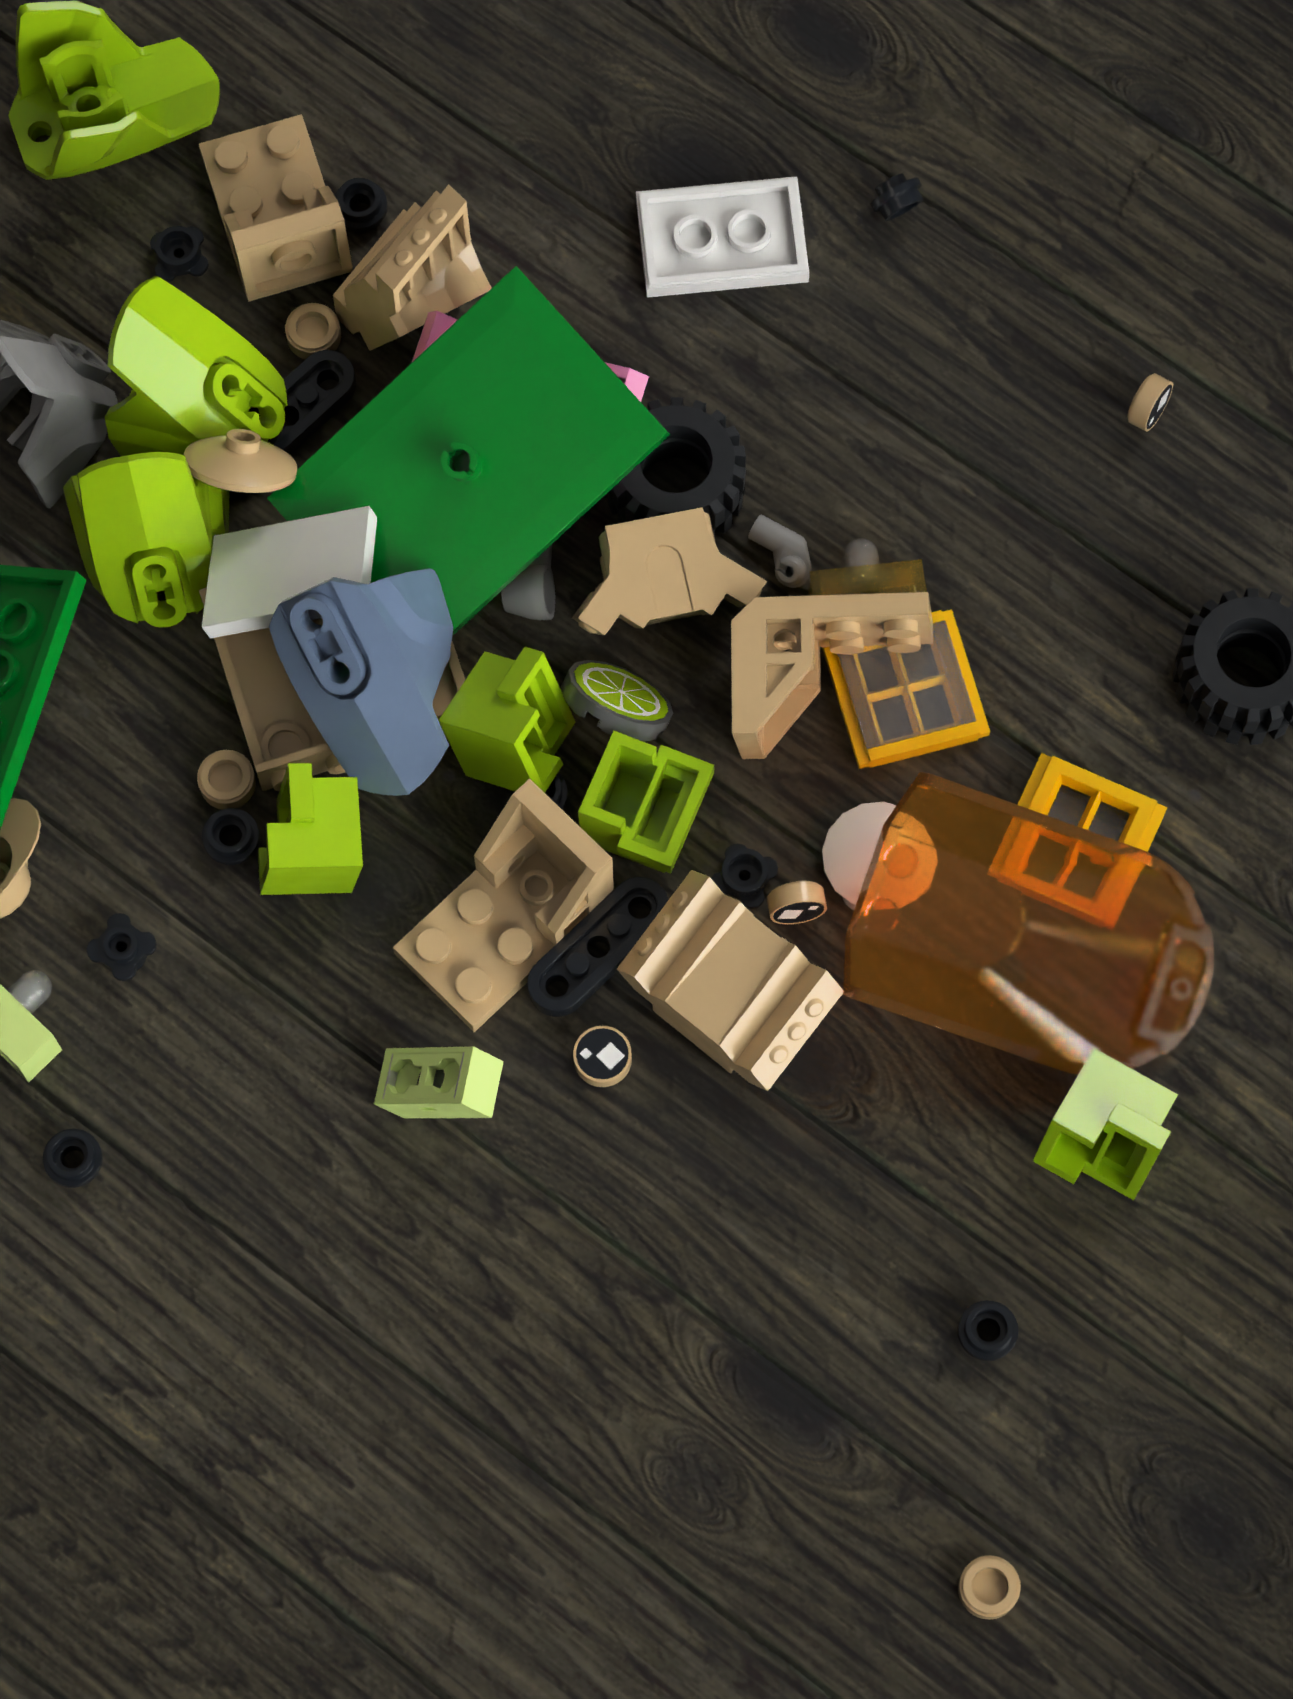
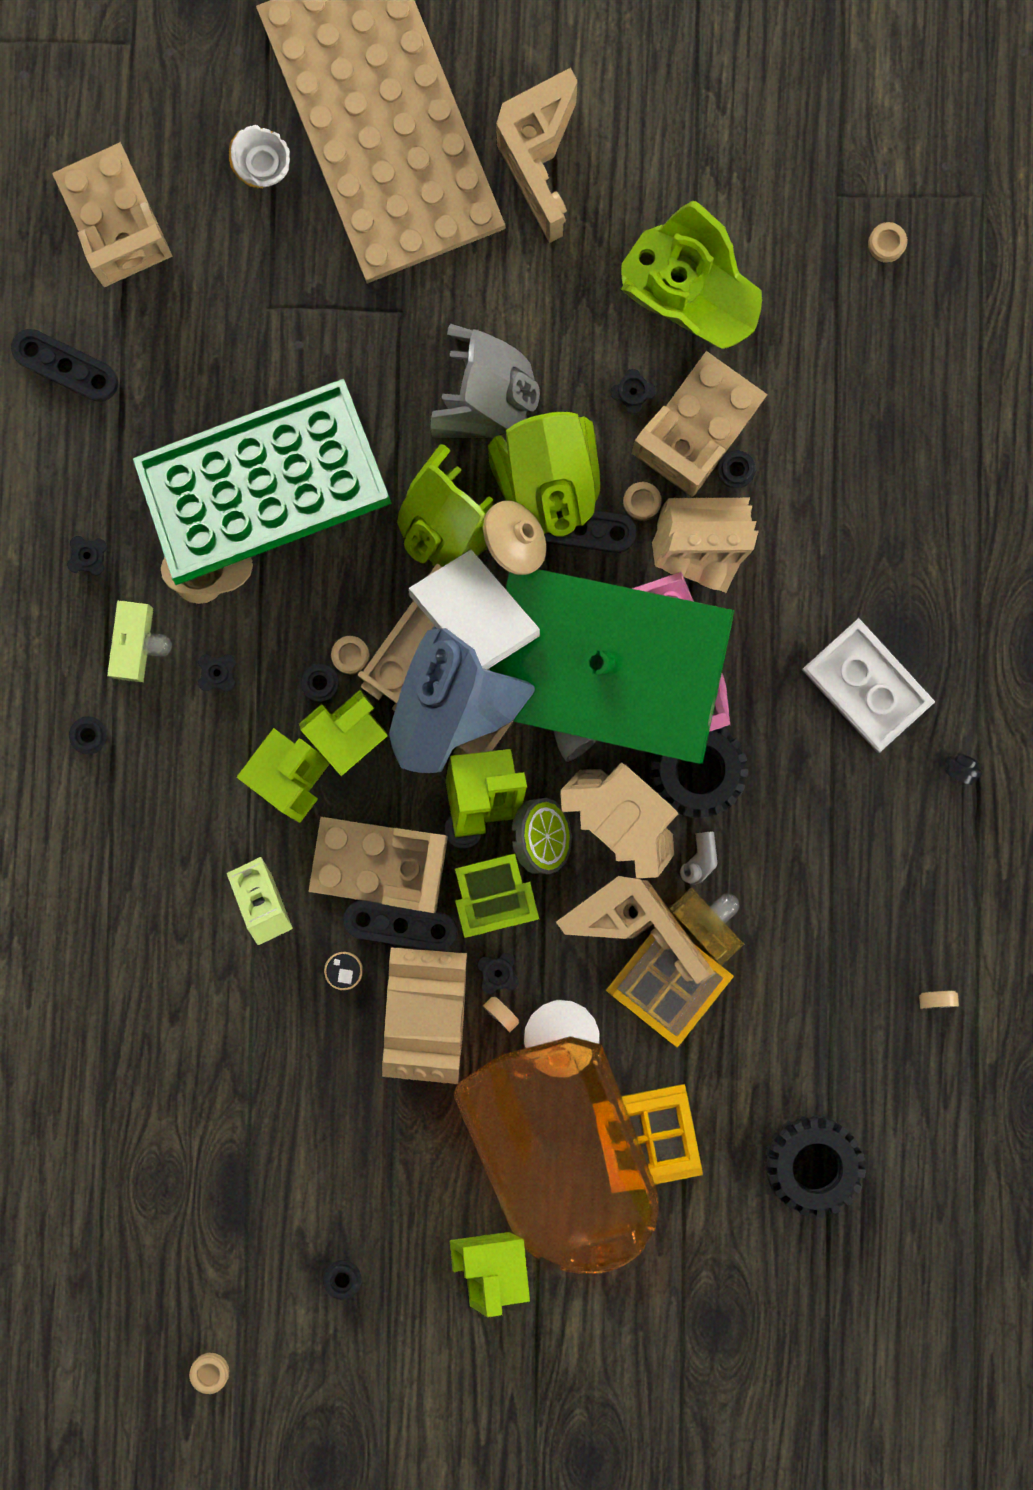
camera: 55 degrees right, 15 degrees up
none -> lime plate [237,728,330,823]

